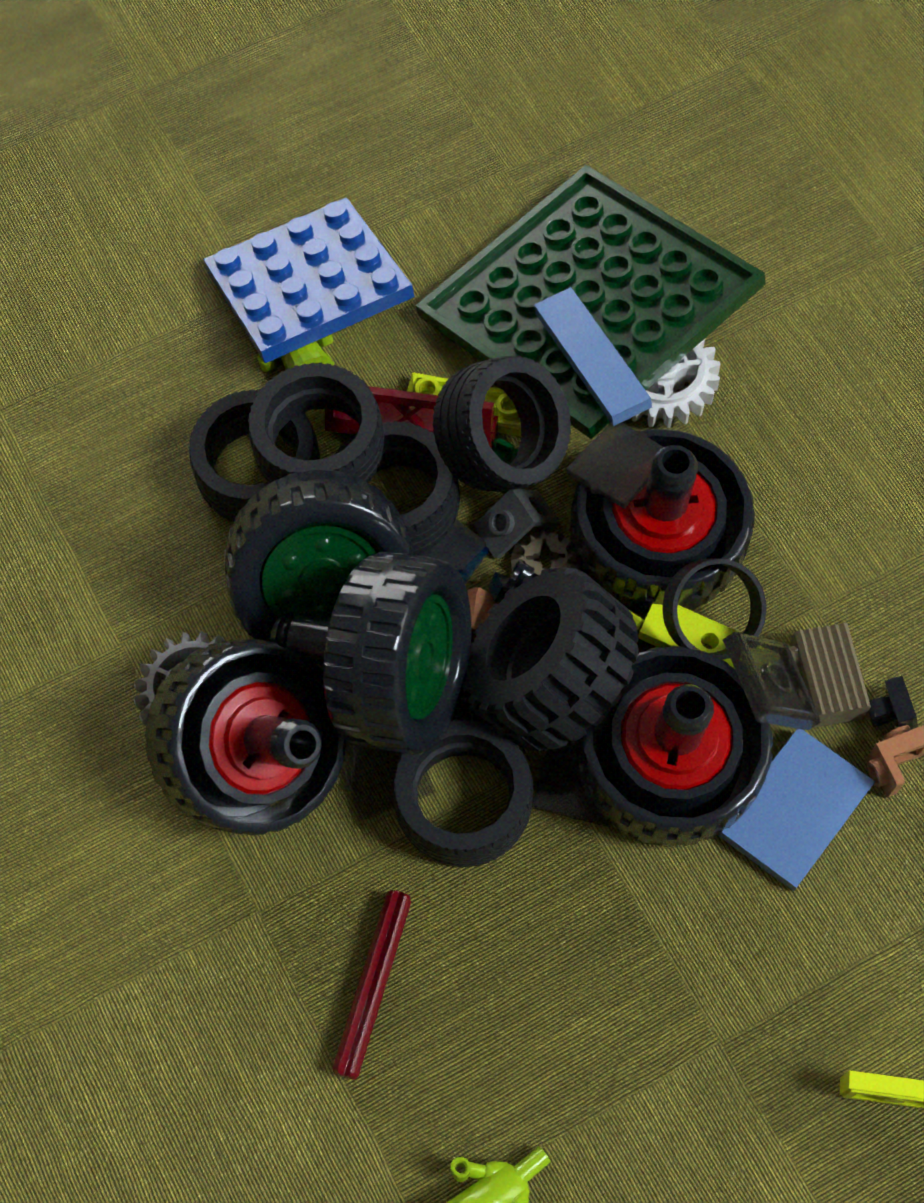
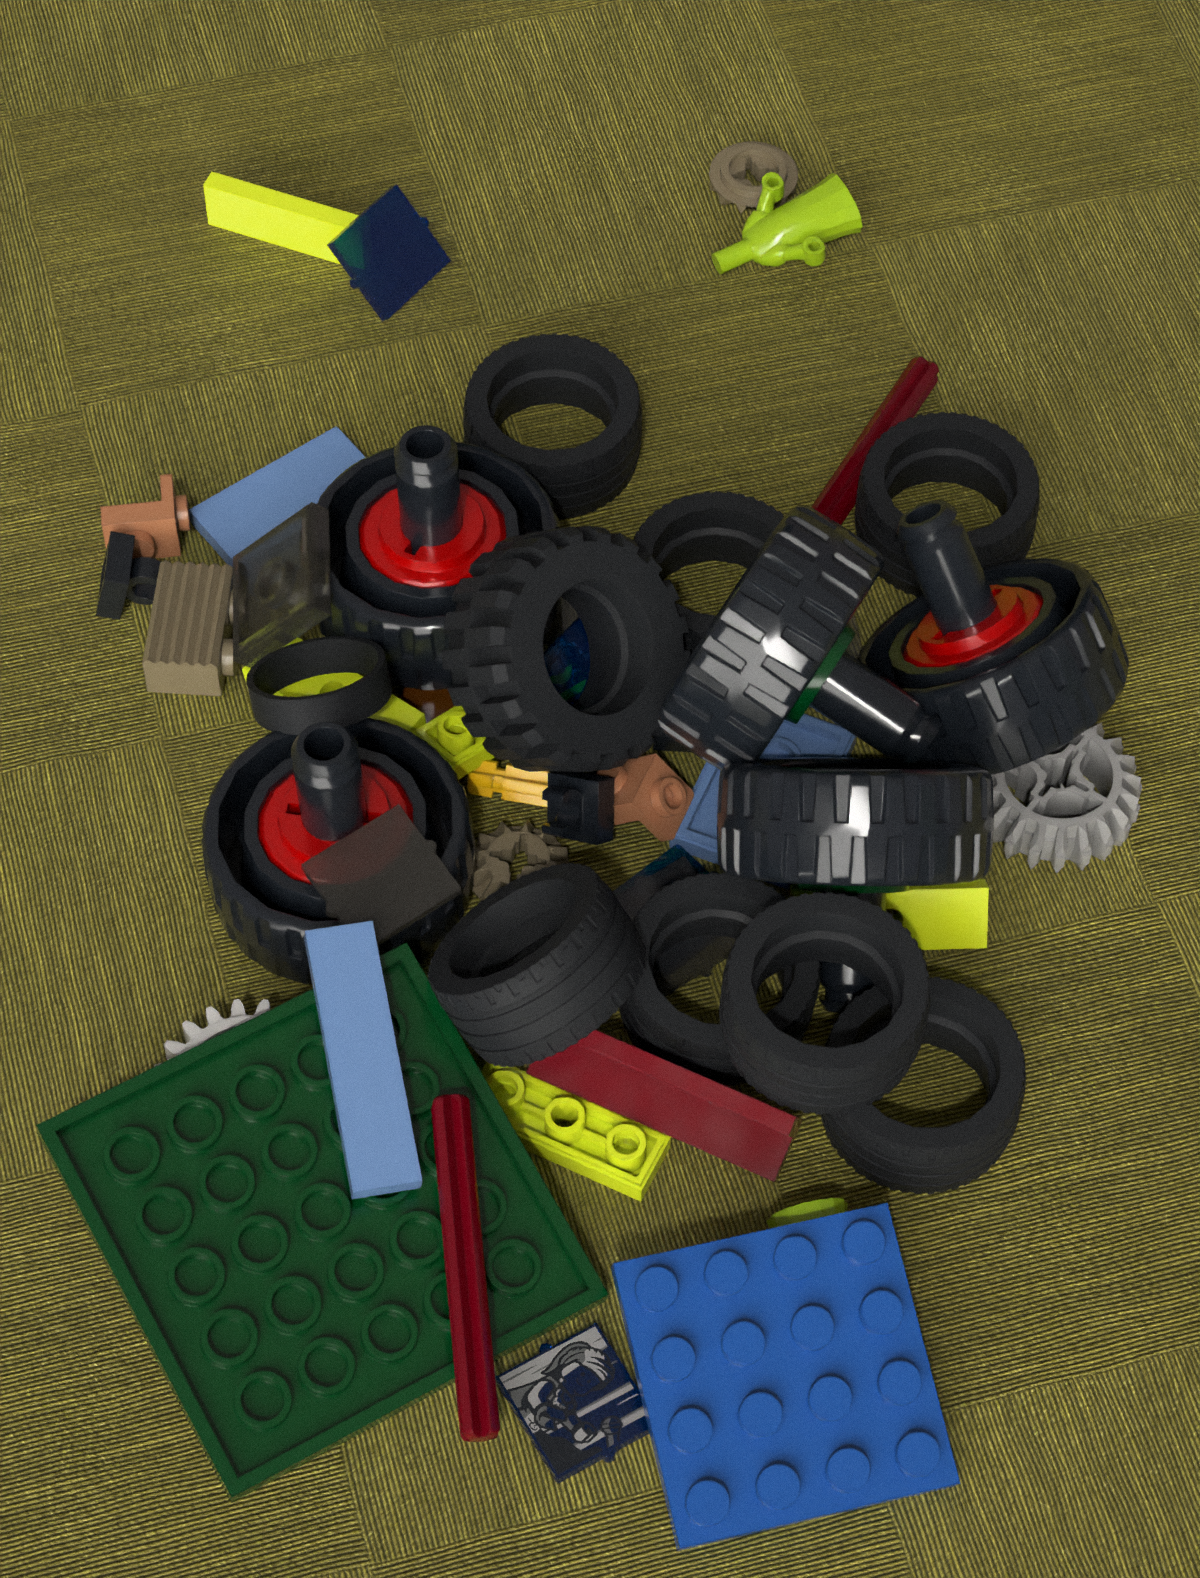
camera: 170 degrees left, 10 degrees down
none -> clear blue piece [327,184,451,321]
none -> dark red axle [431,1094,500,1442]
none -> black tyre [463,333,642,520]
none -> piece [495,1323,649,1484]
none -> black tyre [855,412,1040,598]

